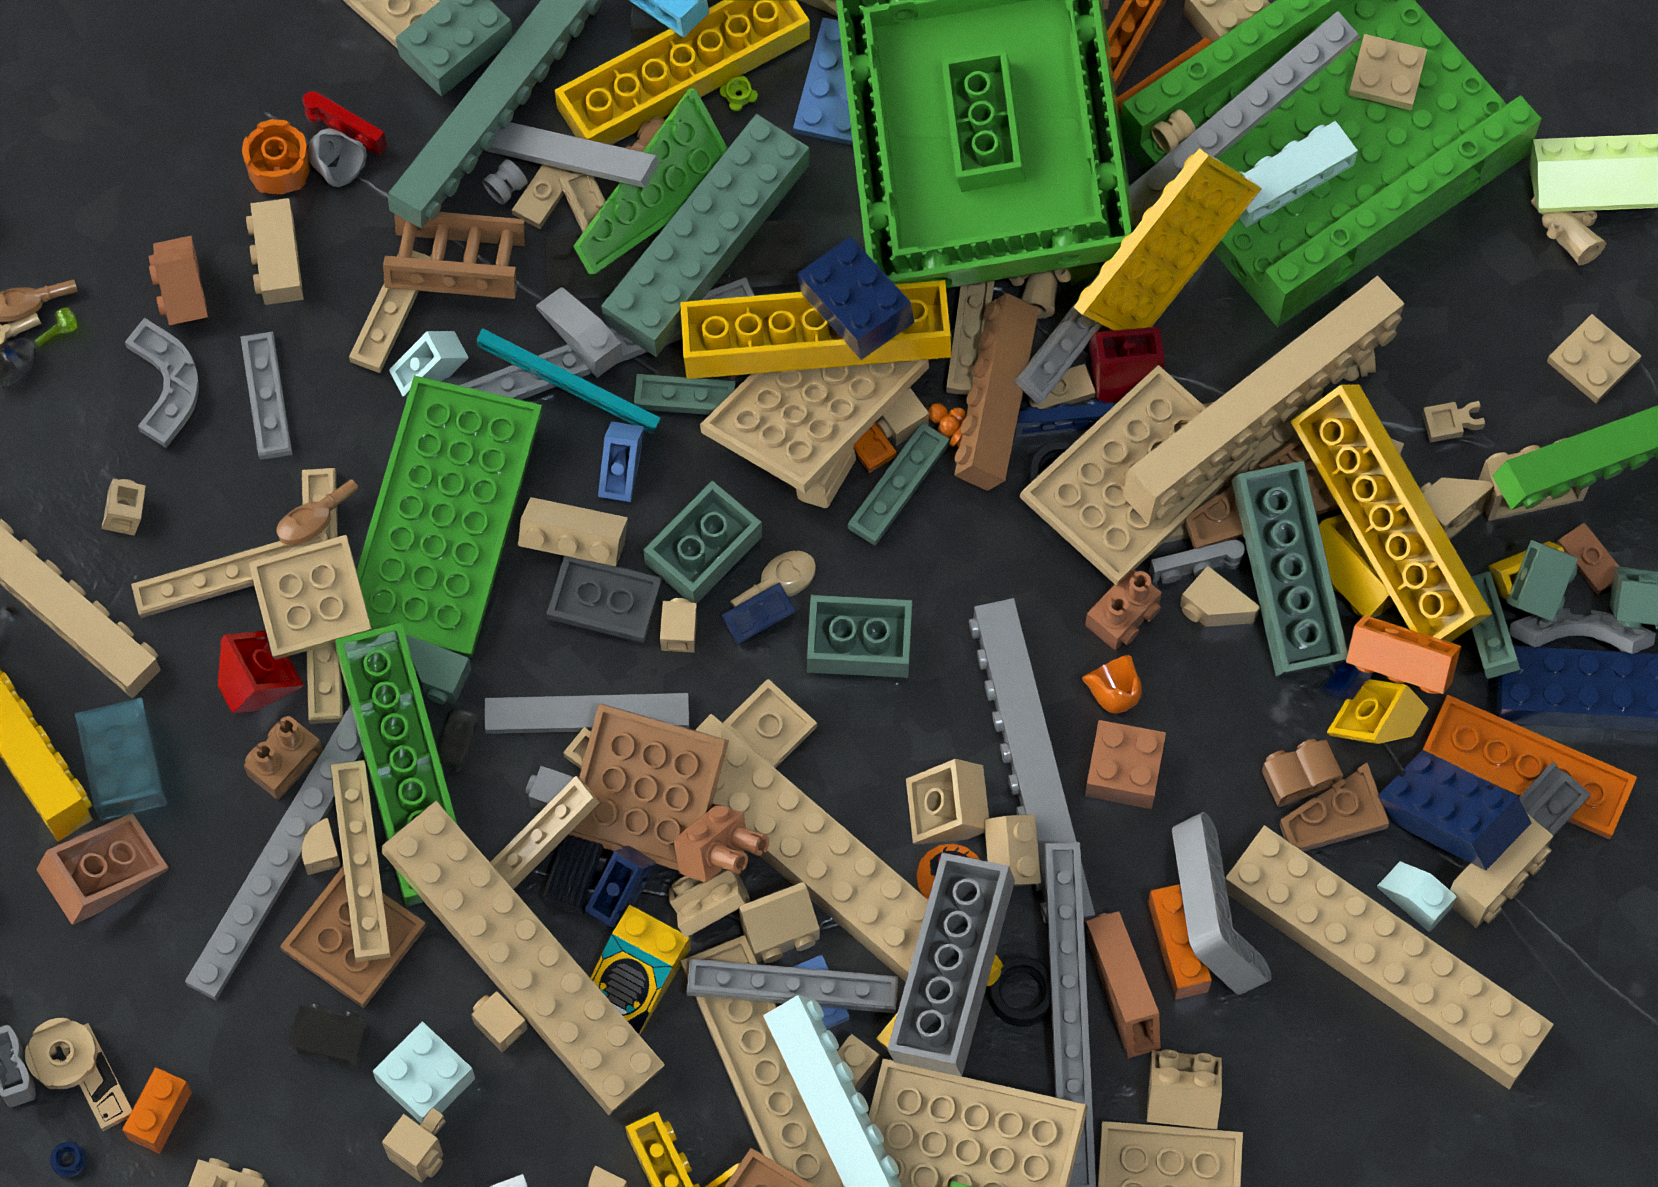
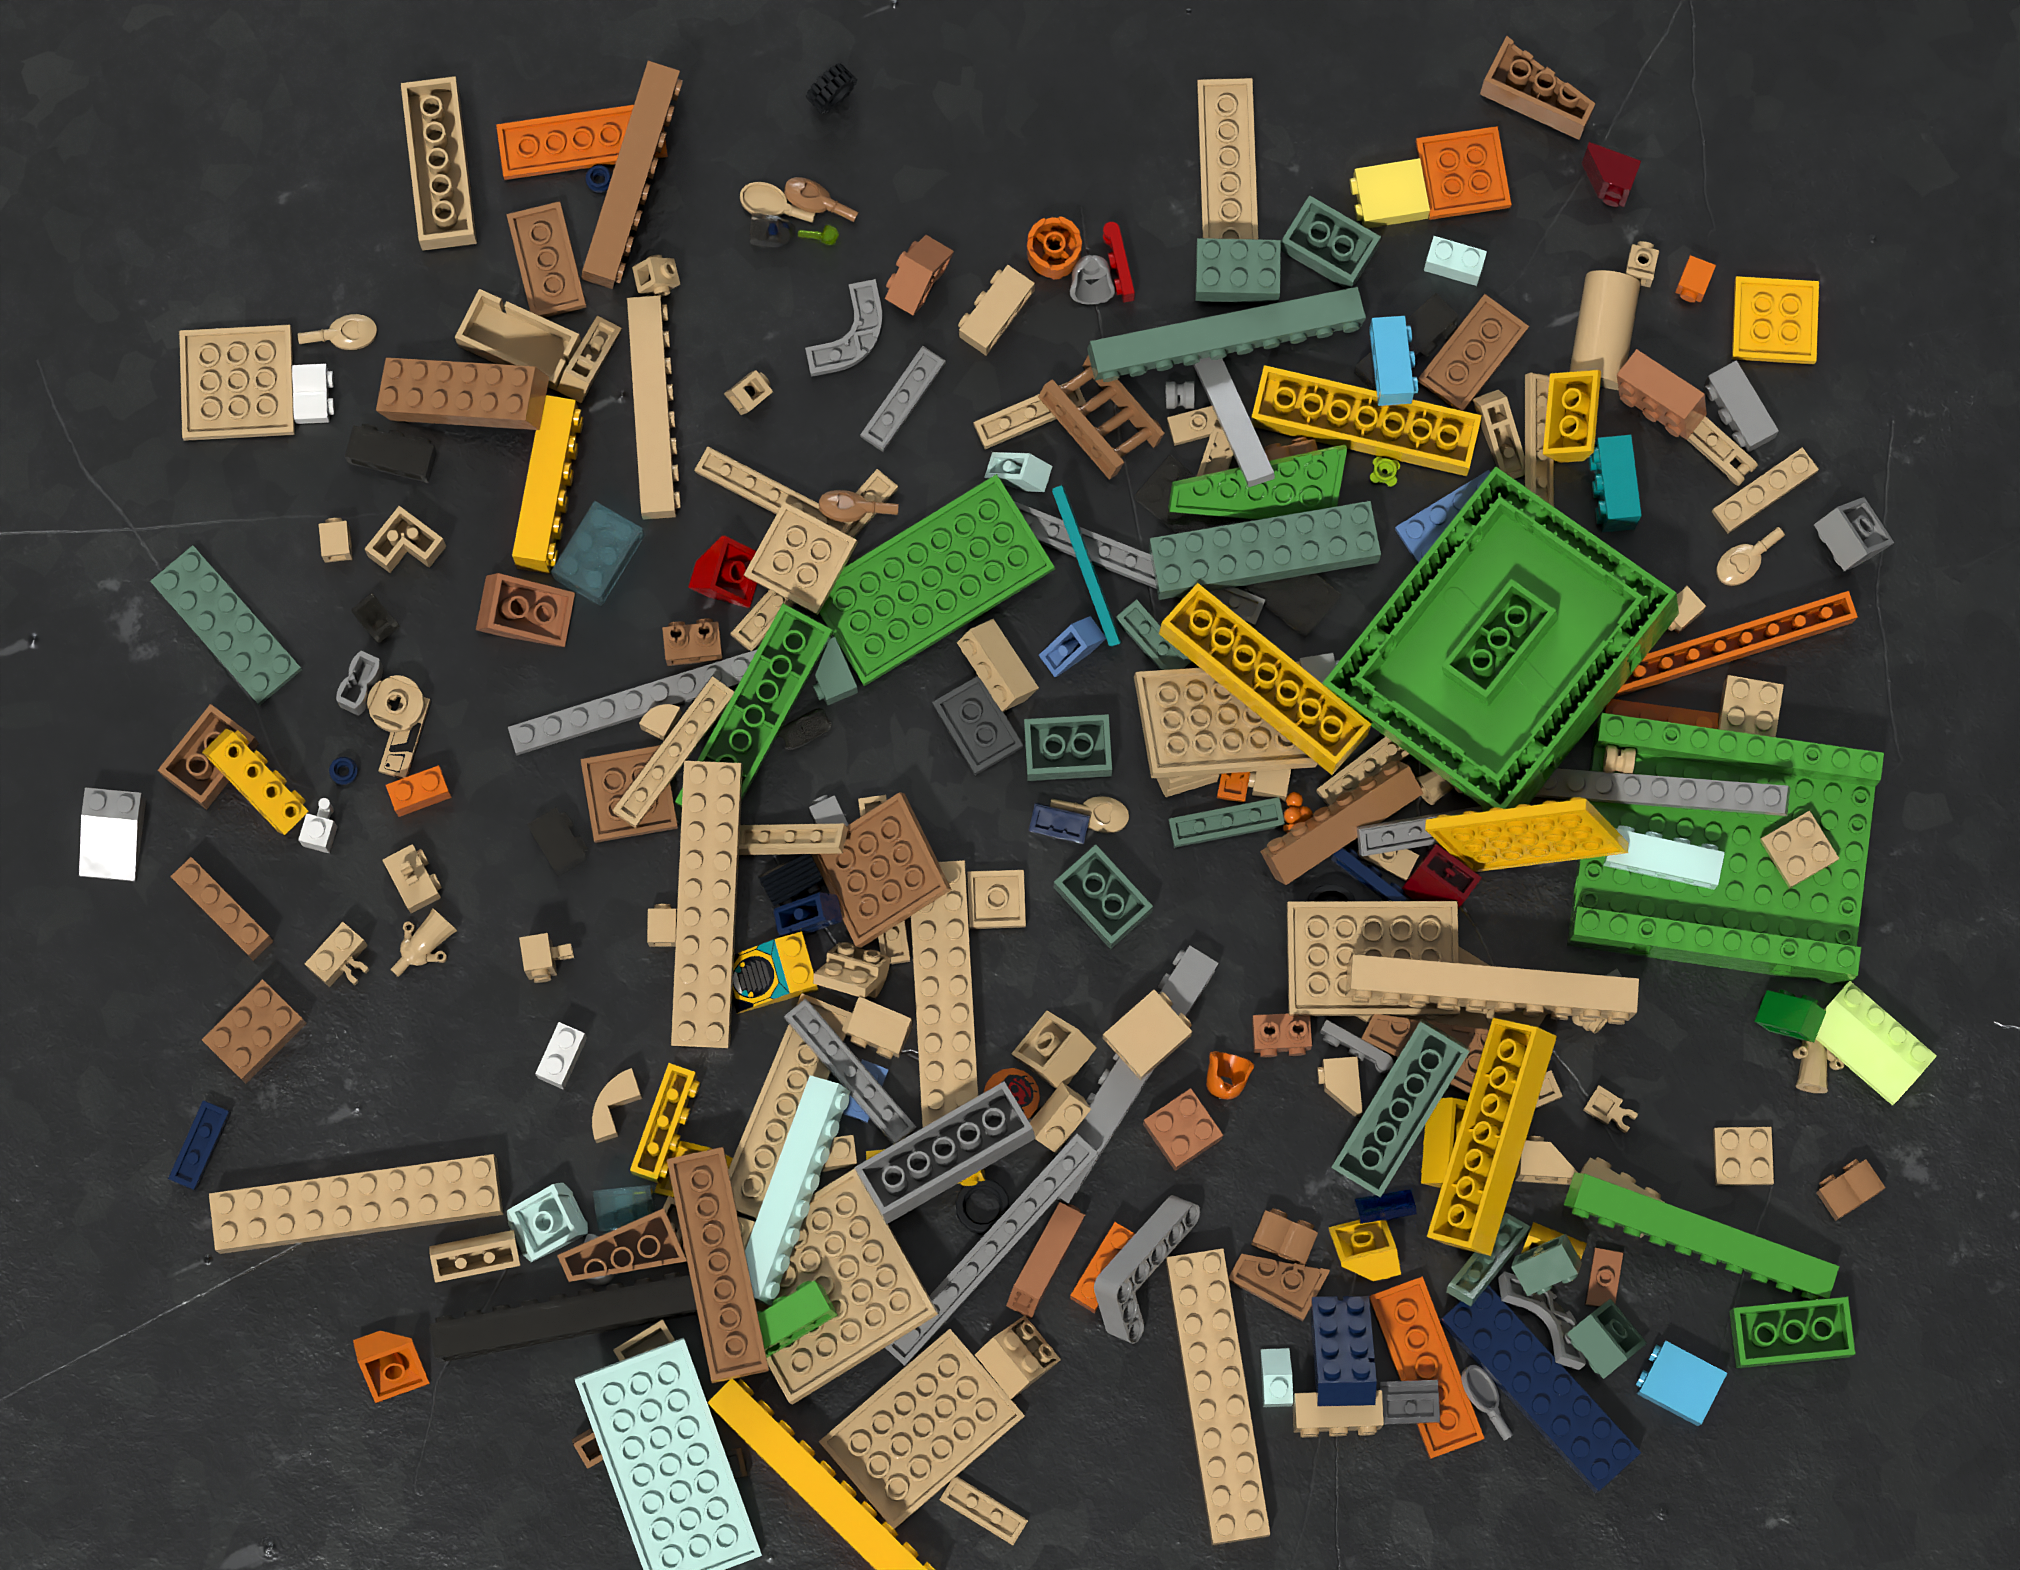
camera: 45 degrees right, 10 degrees up
light aqua brick [373,1021,475,1123] -> none
light grey tile [485,693,689,734] -> none
light grey slope [536,287,623,378] -> none
tan brick [660,598,697,653] -> none
nougat brick [674,804,769,883] -> none
dark blue brick [797,236,915,360] -> none
orange brick [1346,615,1461,694] -> none
none -> tan brick [1103,990,1192,1081]
none -> light grey piece [1461,1365,1514,1441]
none -> green brick [1755,989,1826,1043]

